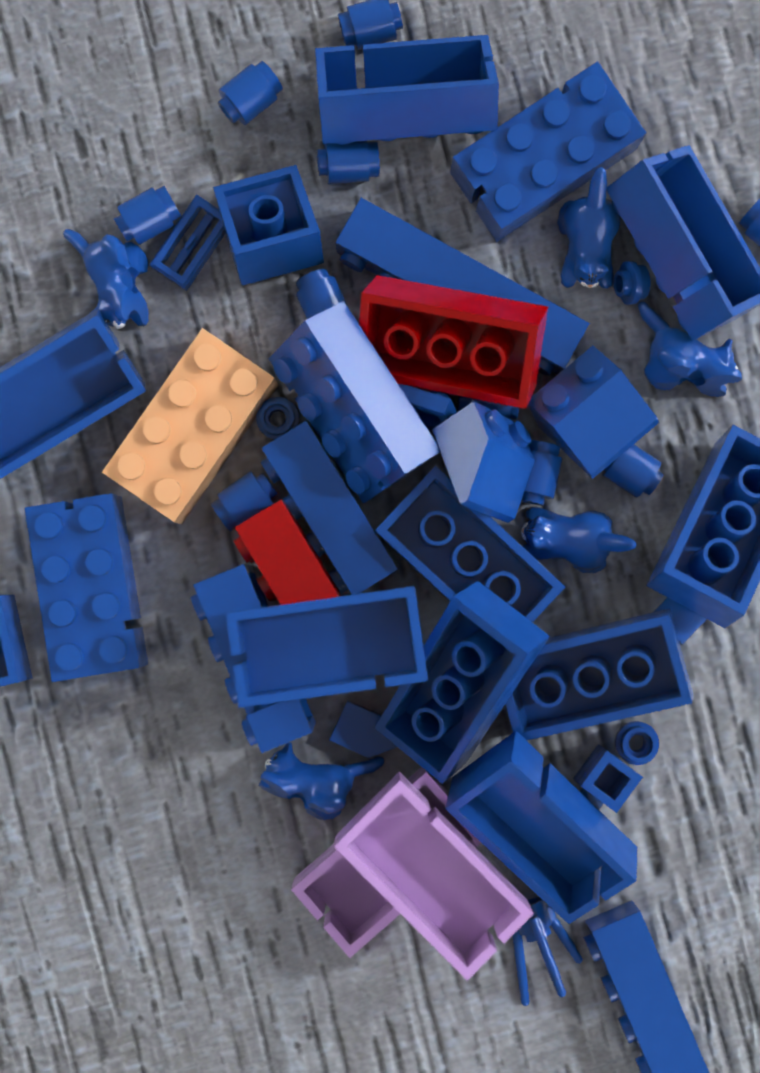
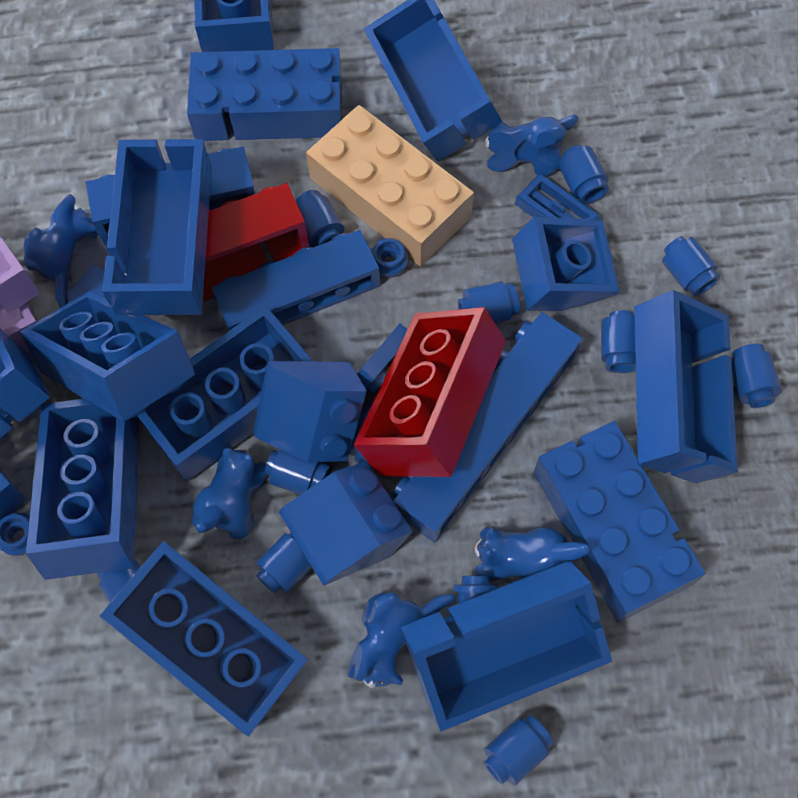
camera: 105 degrees right, 20 degrees down
blue piece [269,301,440,504] -> none

